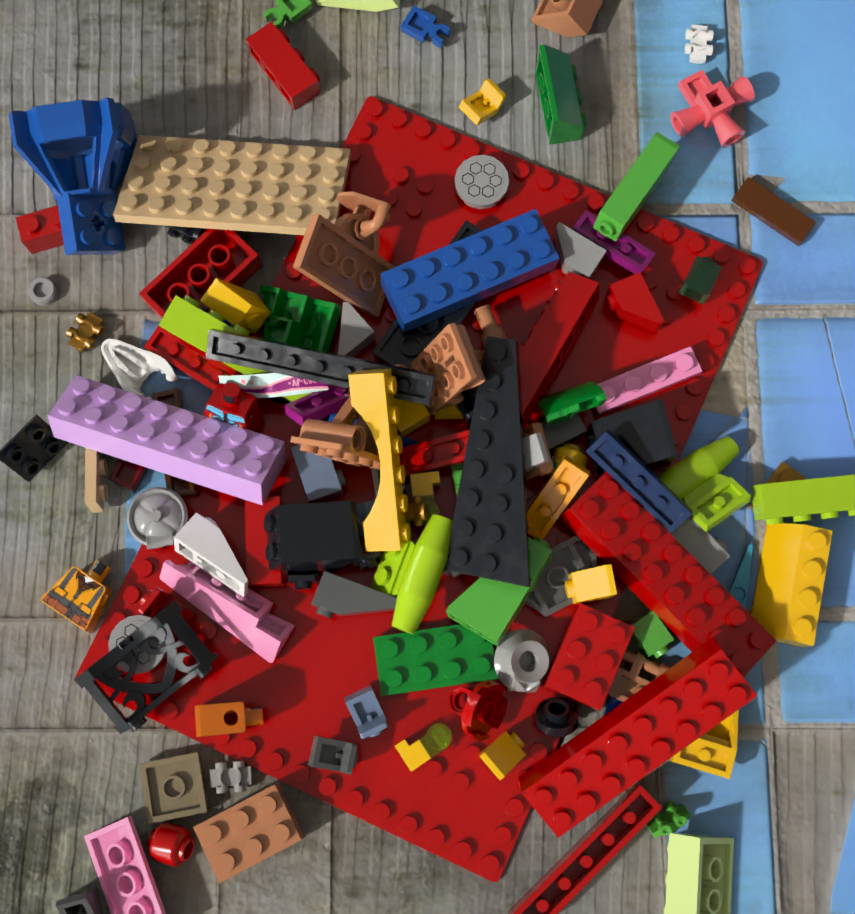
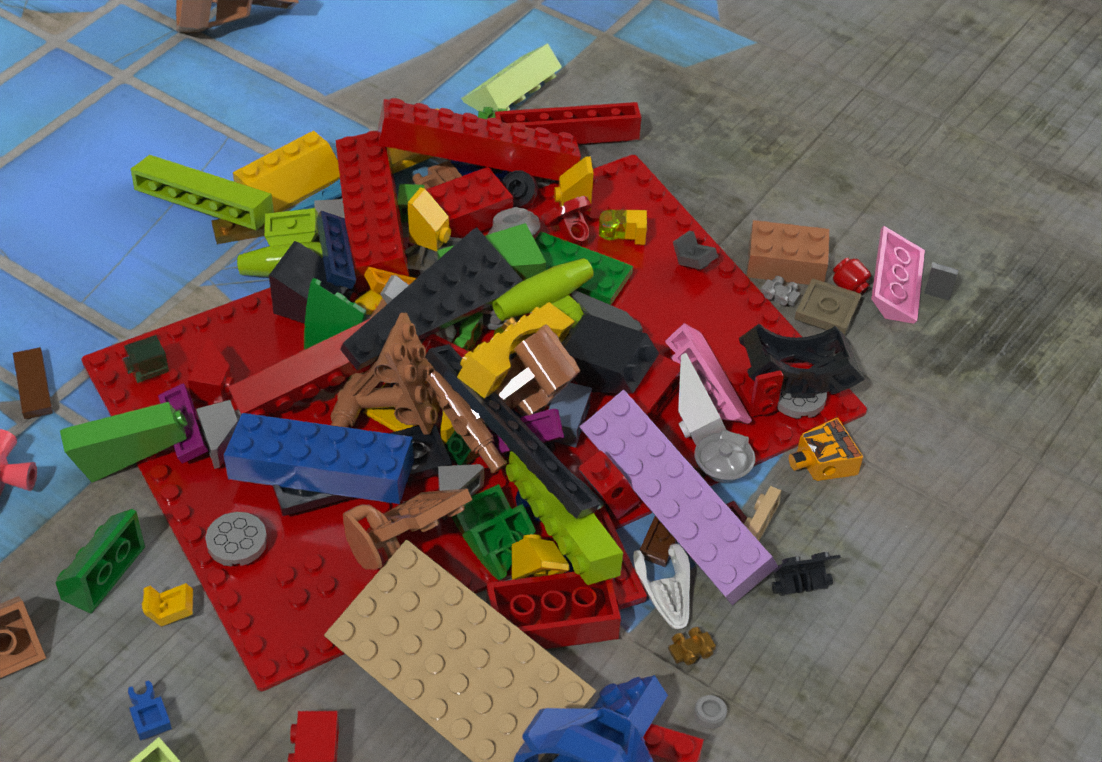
camera: 150 degrees left, 30 degrees down
orange torso [195,701,263,737] -> none
sand blue bracket [344,685,389,739] -> none
bright pink plate [594,346,702,416] -> none

